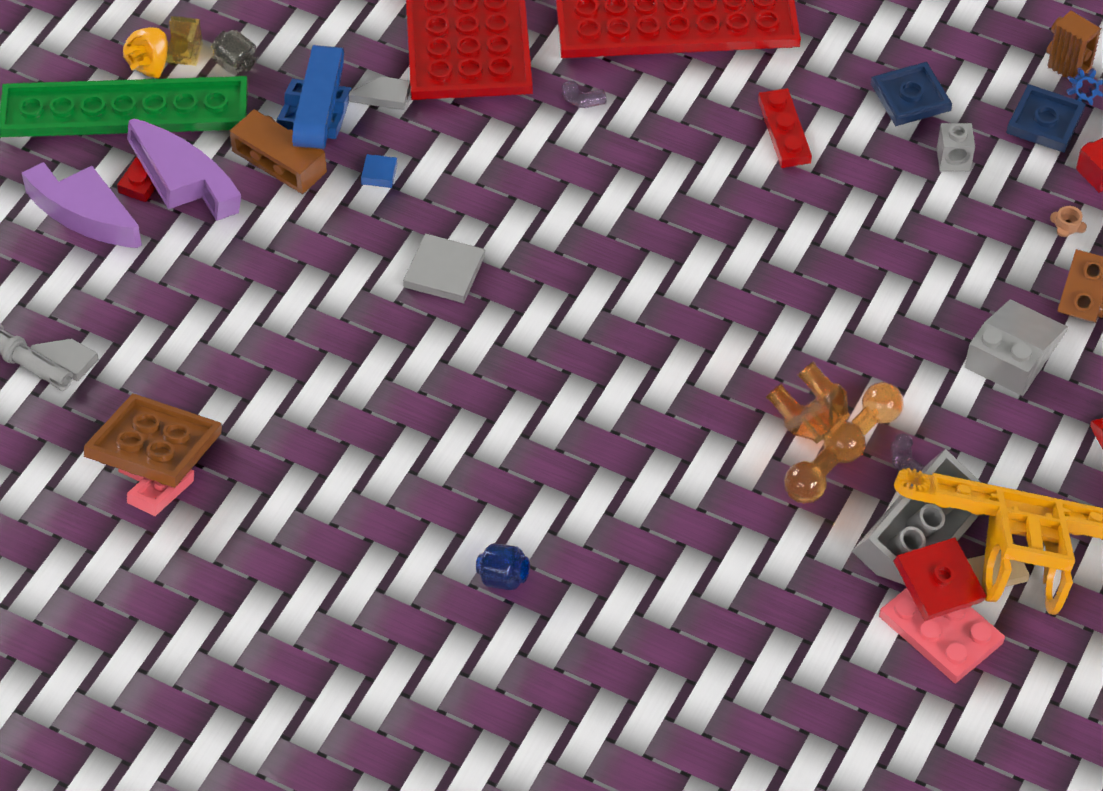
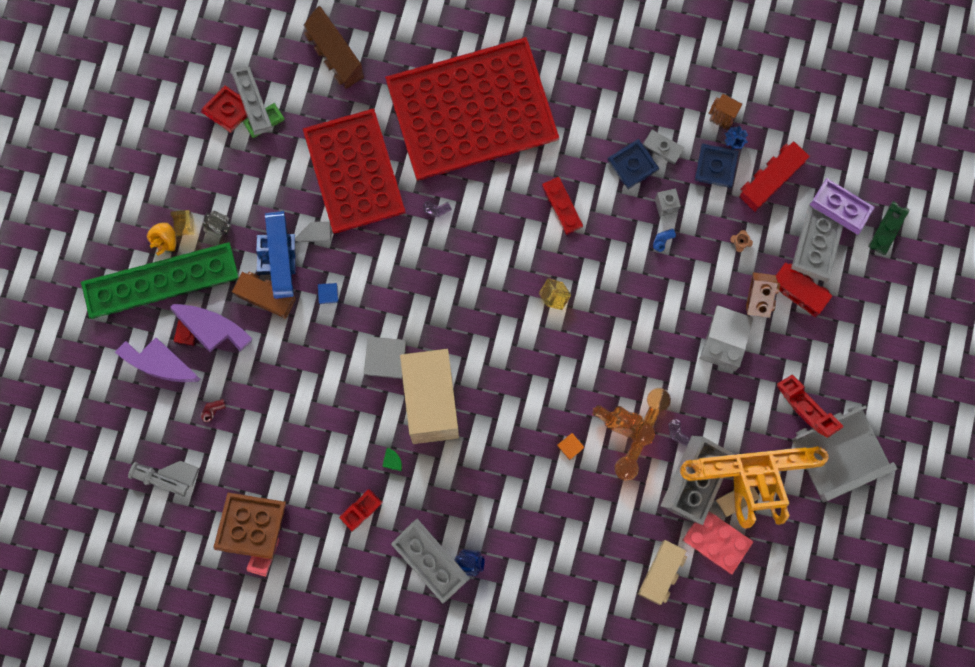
camera: 15 degrees left, 25 degrees up
red plate [893,537,987,621] -> none
none -> dark red arm [201,399,226,423]
none -> red slope [339,489,383,532]
none -> green tile [382,448,402,472]
none -> light grey plate [391,519,470,603]
none -> tan piece [400,349,459,444]
none -> clear yellow panel [539,278,571,310]
none -> orange tile [557,433,585,461]
none -> tan brick [638,540,687,605]
none -> light grey plate [643,130,684,165]
none -> blue arm [653,228,676,252]

